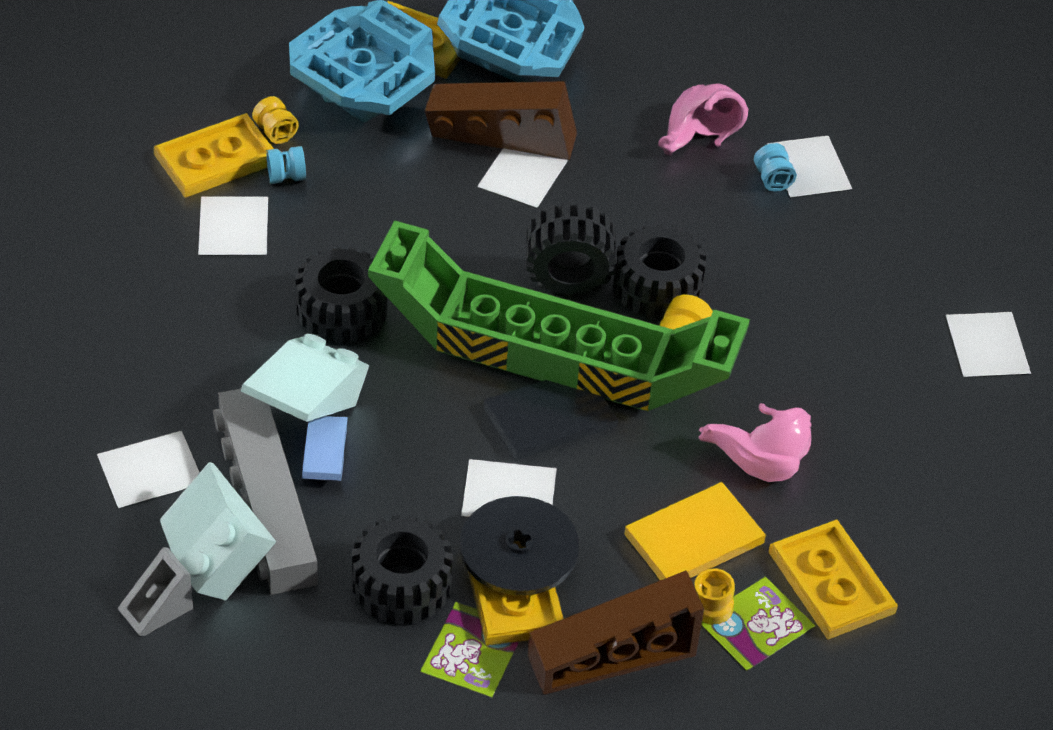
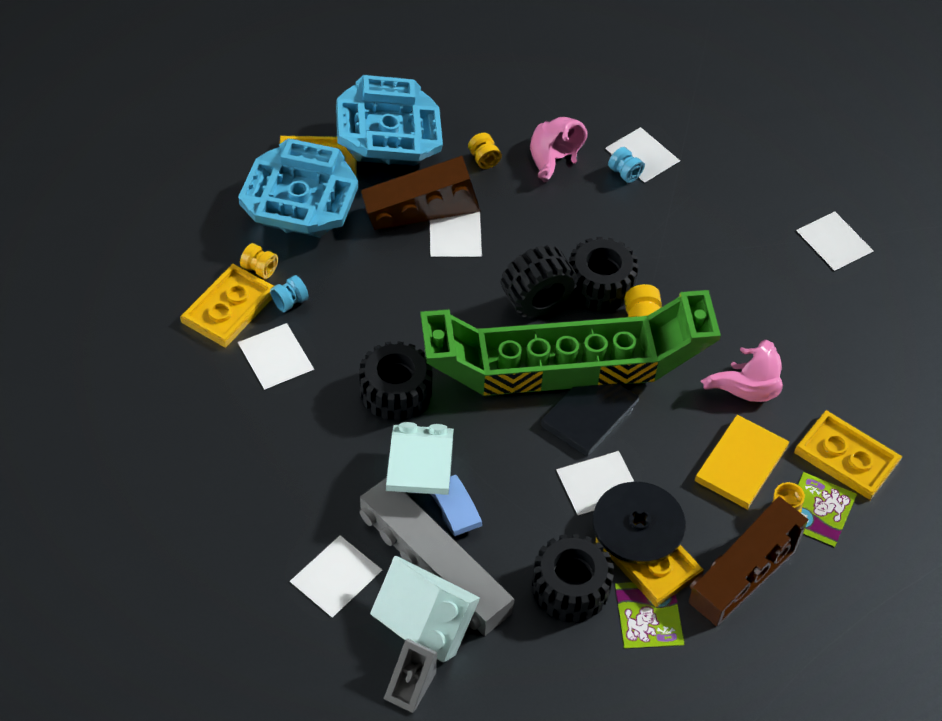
camera: 25 degrees left, 5 degrees up
none -> yellow wheel [468,133,502,169]

